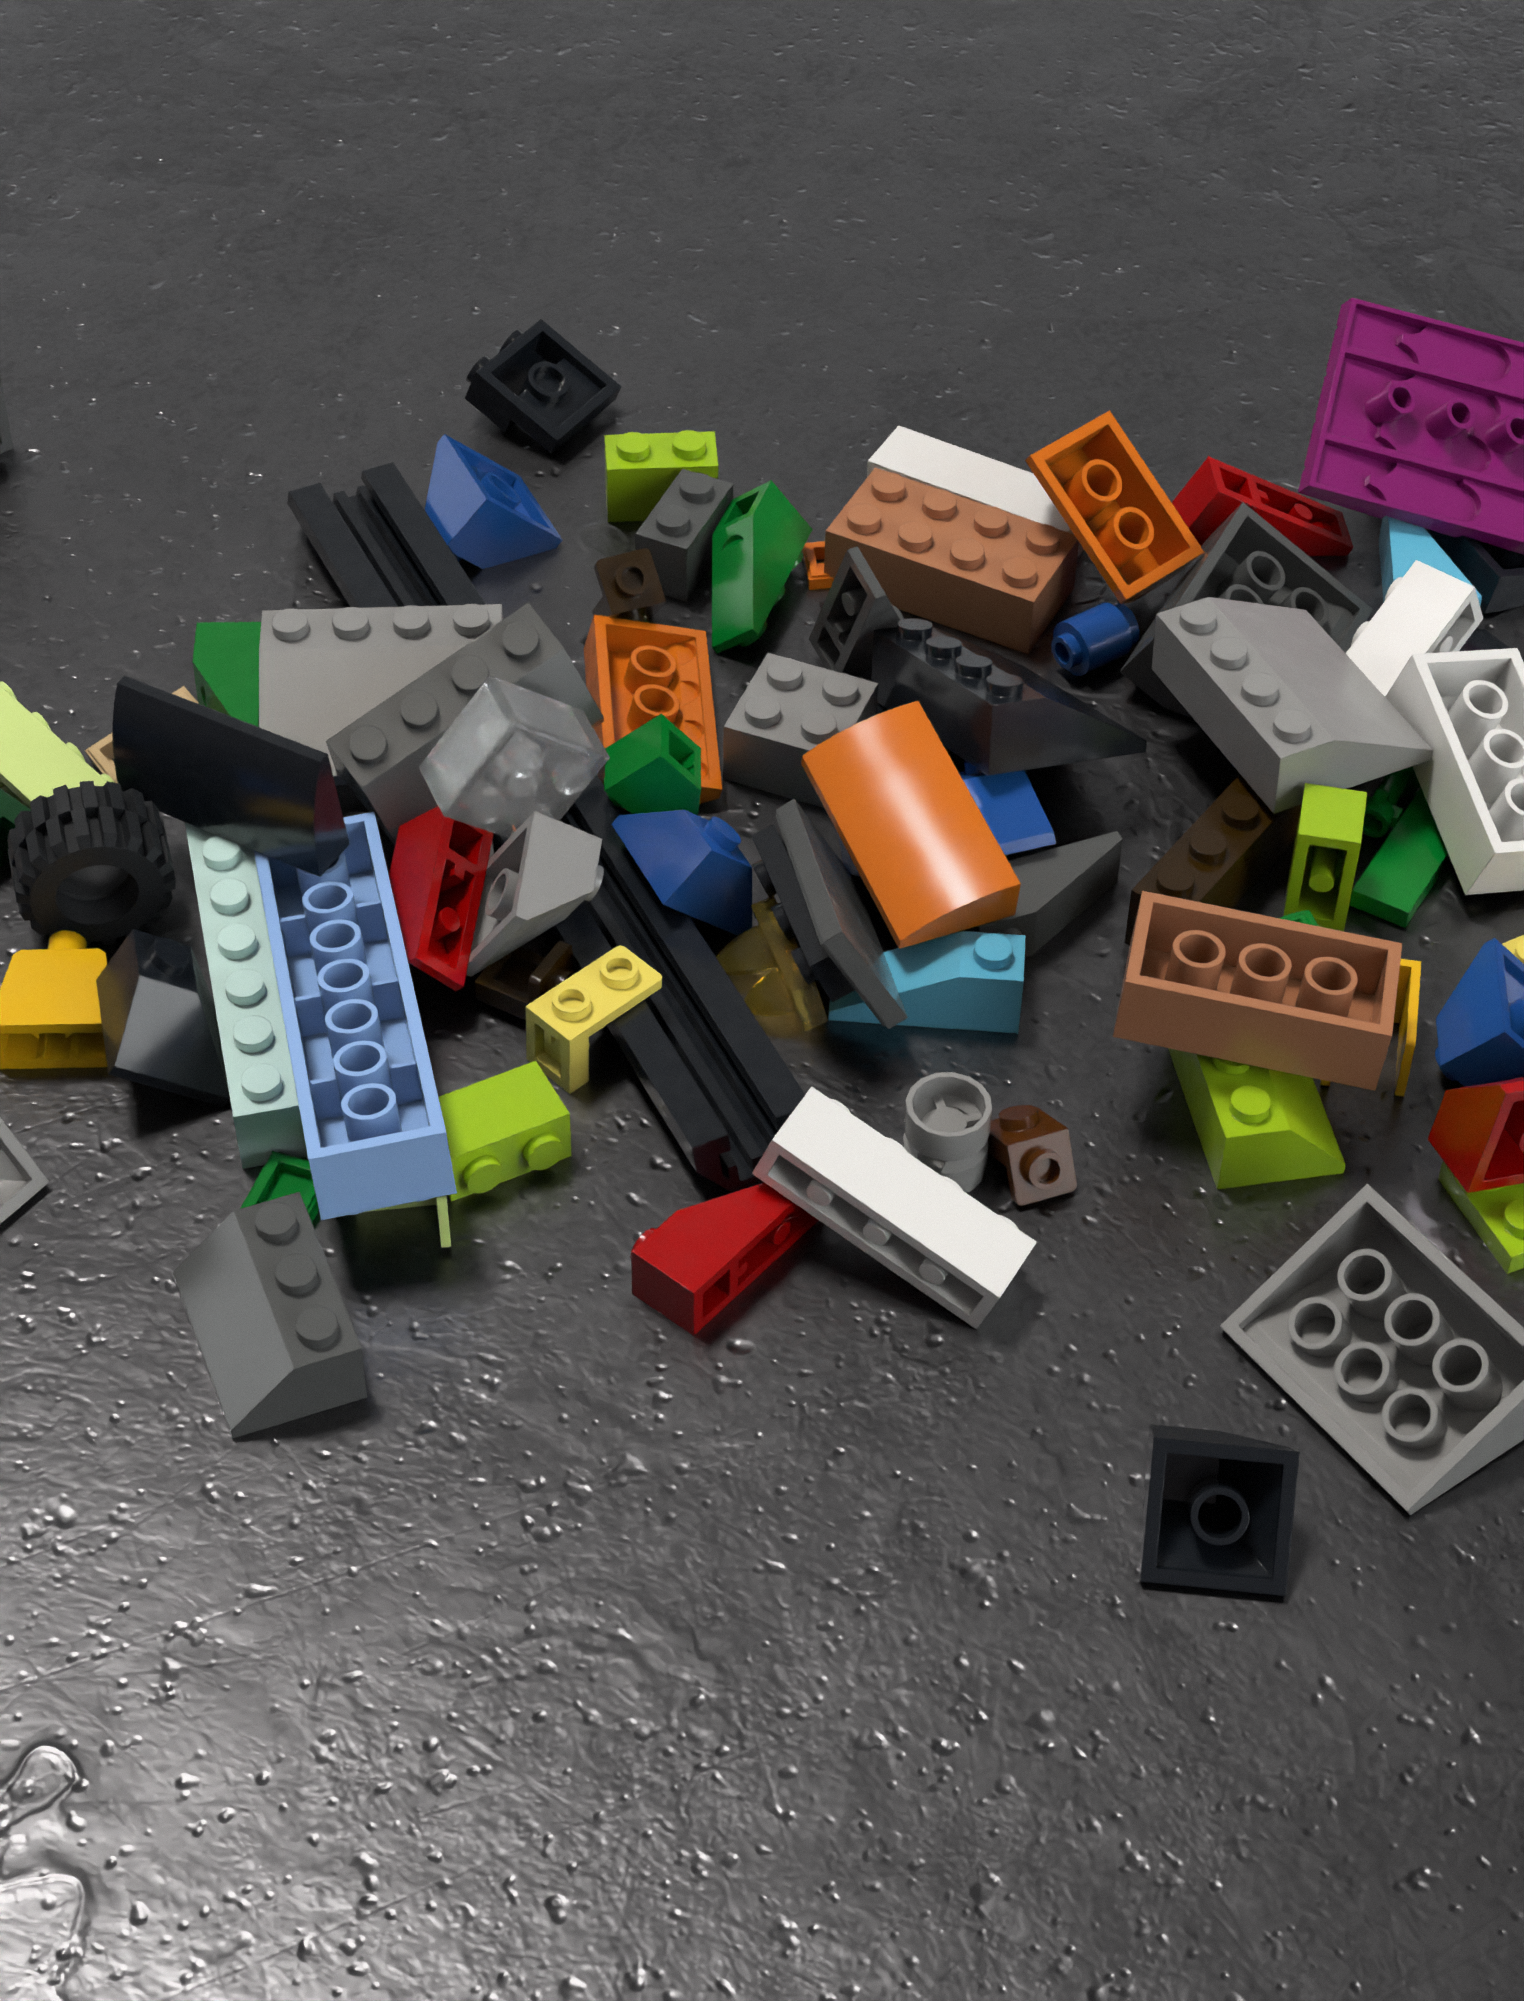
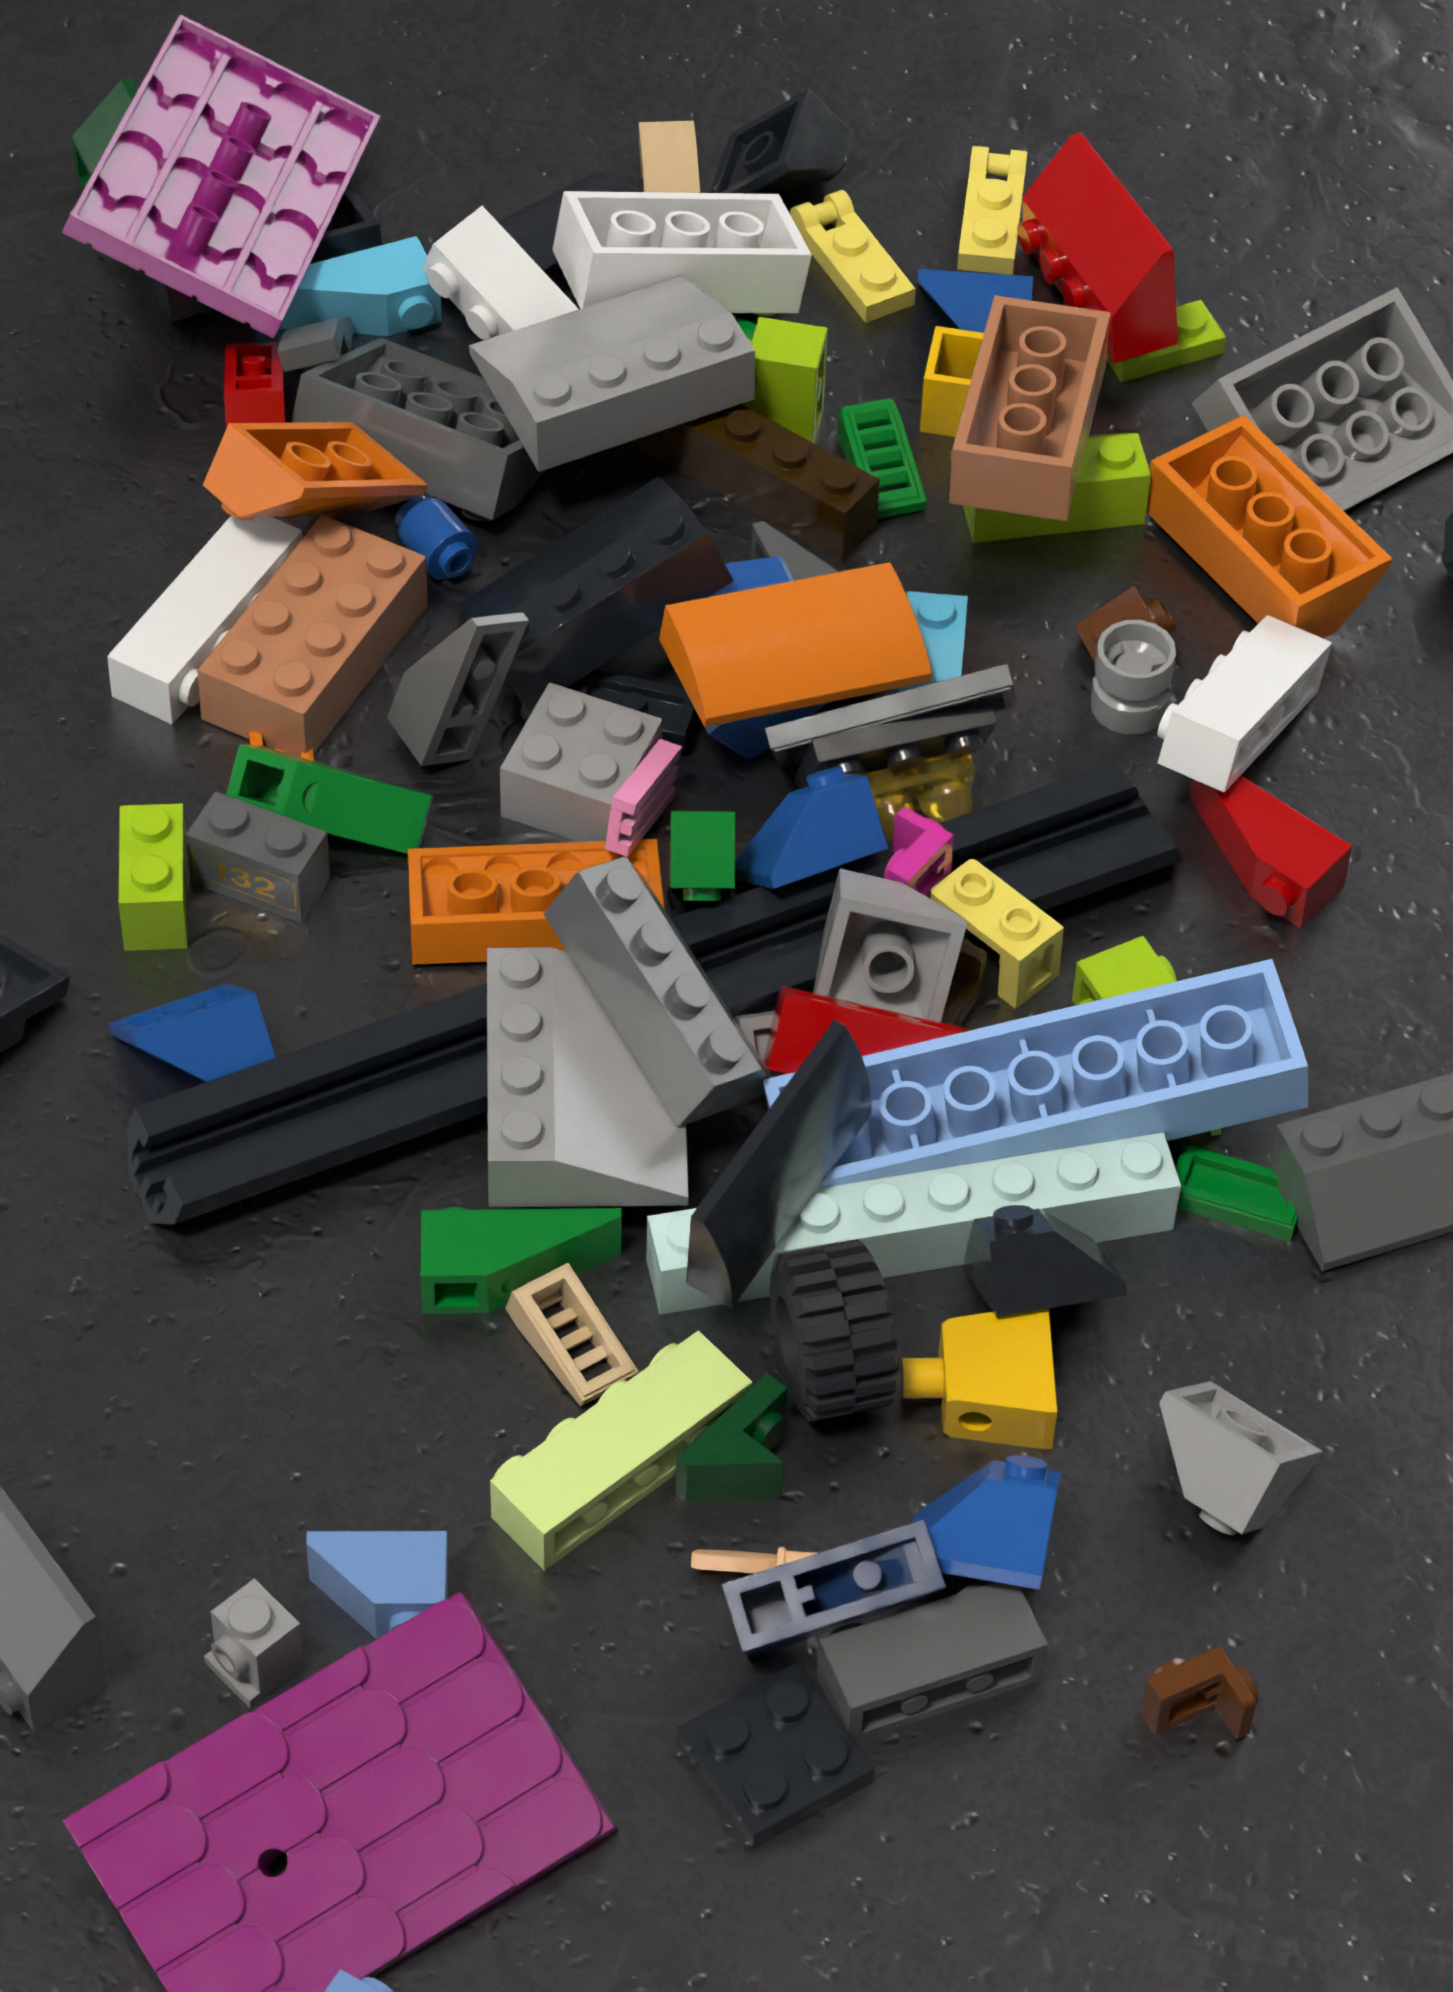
camera: 90 degrees left, 5 degrees up
clear brick [419,675,610,838] -> none
dark brown bracket [592,548,666,623] -> none
none -> dark grey slope [277,316,354,372]
none -> bright pink tile [605,739,682,857]
none -> dark pink bracket [884,807,953,898]
none -> orange slope [1146,415,1392,639]

